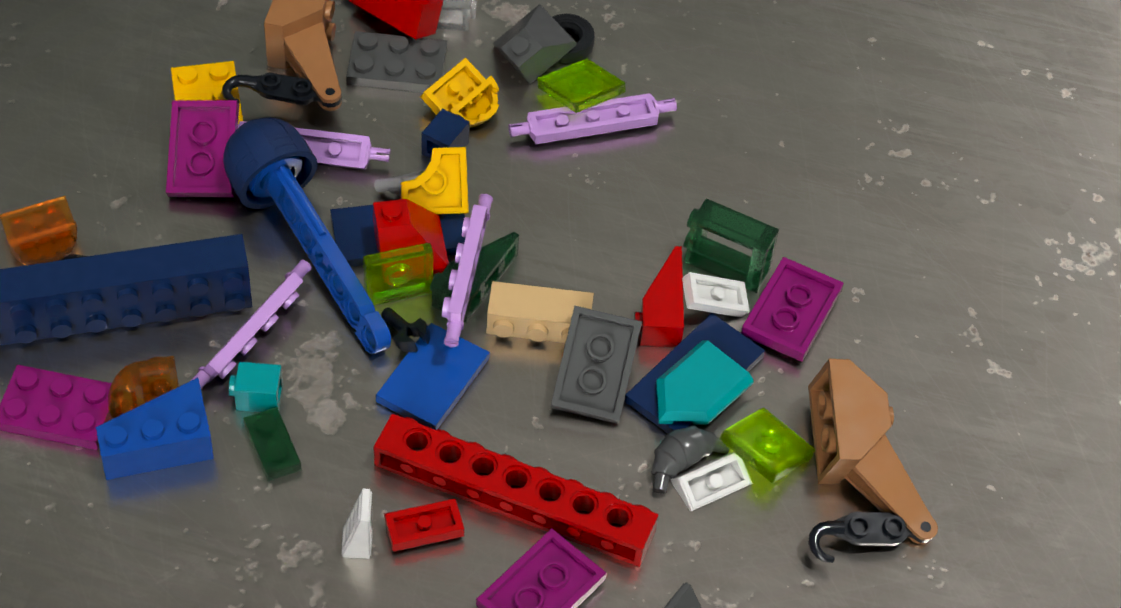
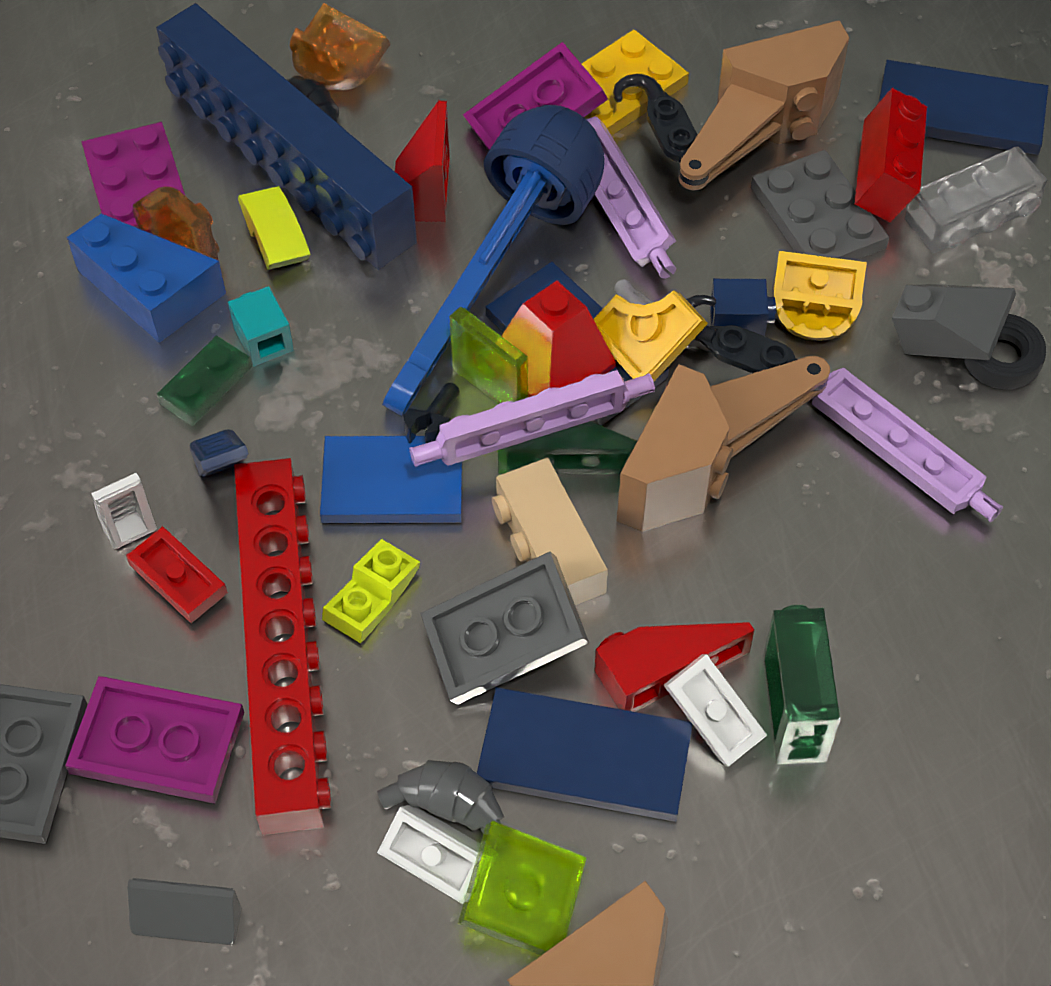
camera: 65 degrees right, 5 degrees up
lavender plate [190,260,312,389] -> none
clear neon green tile [537,58,626,113] -> none
teal tile [656,340,754,424] -> none
magenta plate [741,257,844,362] -> none
none -> dark blue slope [189,429,249,477]
none -> neon yellow slope [238,186,311,270]
none -> neon yellow slope [322,539,420,644]
none -> red slope [395,100,450,222]
none -> medium nougat slope [617,295,830,532]

